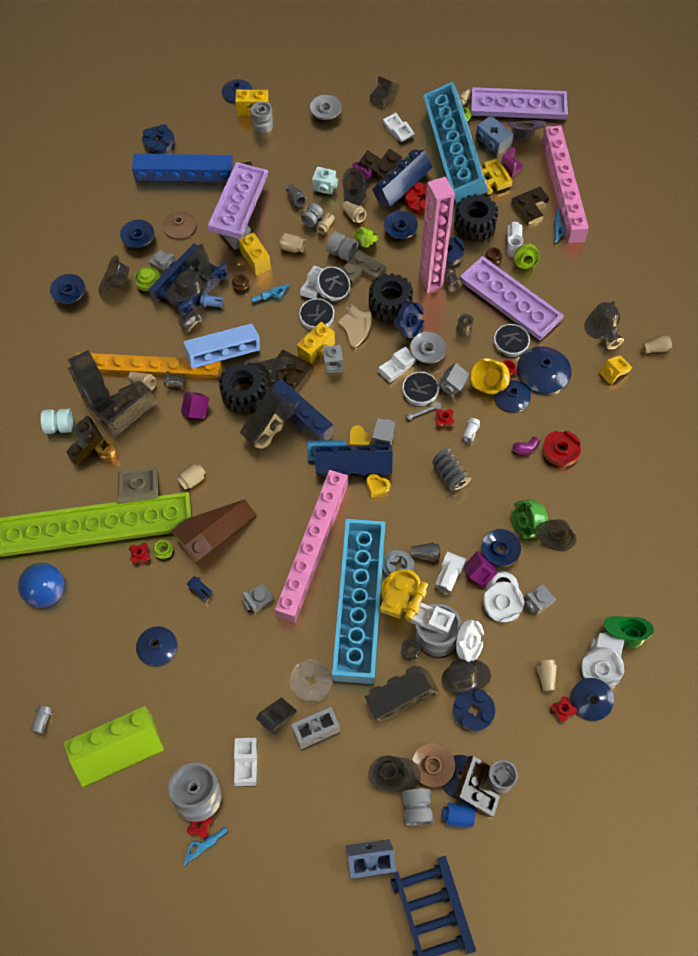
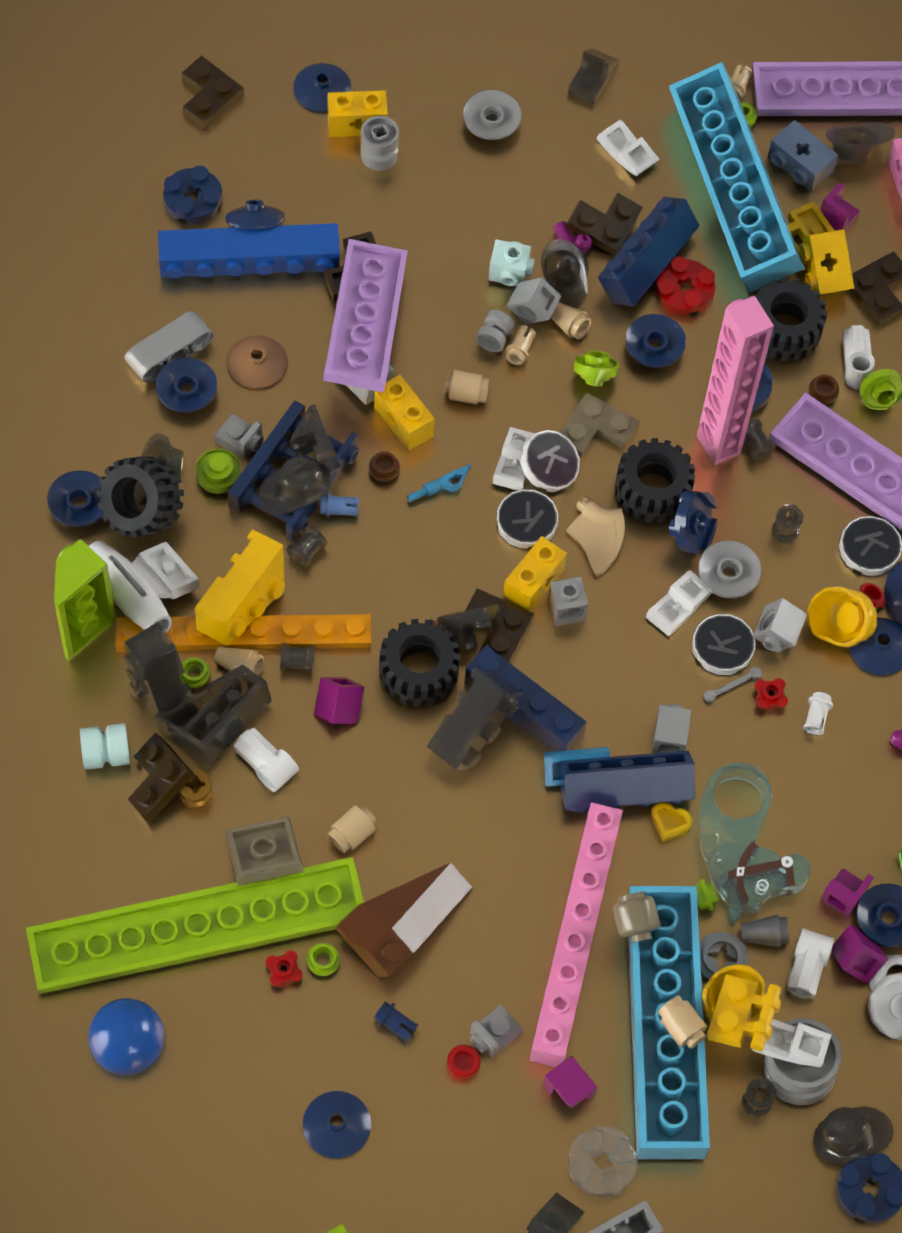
camera: 10 degrees left, 0 degrees up
light blue brick [183,323,260,369] -> none
flat silver cone [286,184,307,207] -> none
light grey wheel [326,231,358,261] -> none
yellow tile [350,425,372,445] -> none
clear smoke wedge [365,665,440,721] -> none
dark grey piece [432,447,471,491] -> none
white tile [456,620,484,662] -> none
none -> lime slope [54,539,116,661]
none -> white plate [89,541,199,637]
none -> black tyre [97,456,184,537]
none -> light grey beam [125,311,214,383]
none -> lime plate [178,657,210,689]
none -> dark brown plate [182,55,244,129]
none -> yellow wedge [195,529,285,646]
none -> dark blue dish [226,199,285,230]
none -> white piece [234,728,299,792]
none -> red tile [447,1045,481,1081]
none -> light grey brick [506,277,561,324]
none -> magenta panel [543,1055,597,1108]
none -> dark tan head [613,891,660,943]
none -> tan brick [658,996,708,1049]
none -> lime plate [693,878,719,911]
none -> clear light blue animal [698,762,810,926]
none -> yellow brick [800,229,854,295]
none -> magenta panel [821,869,874,918]

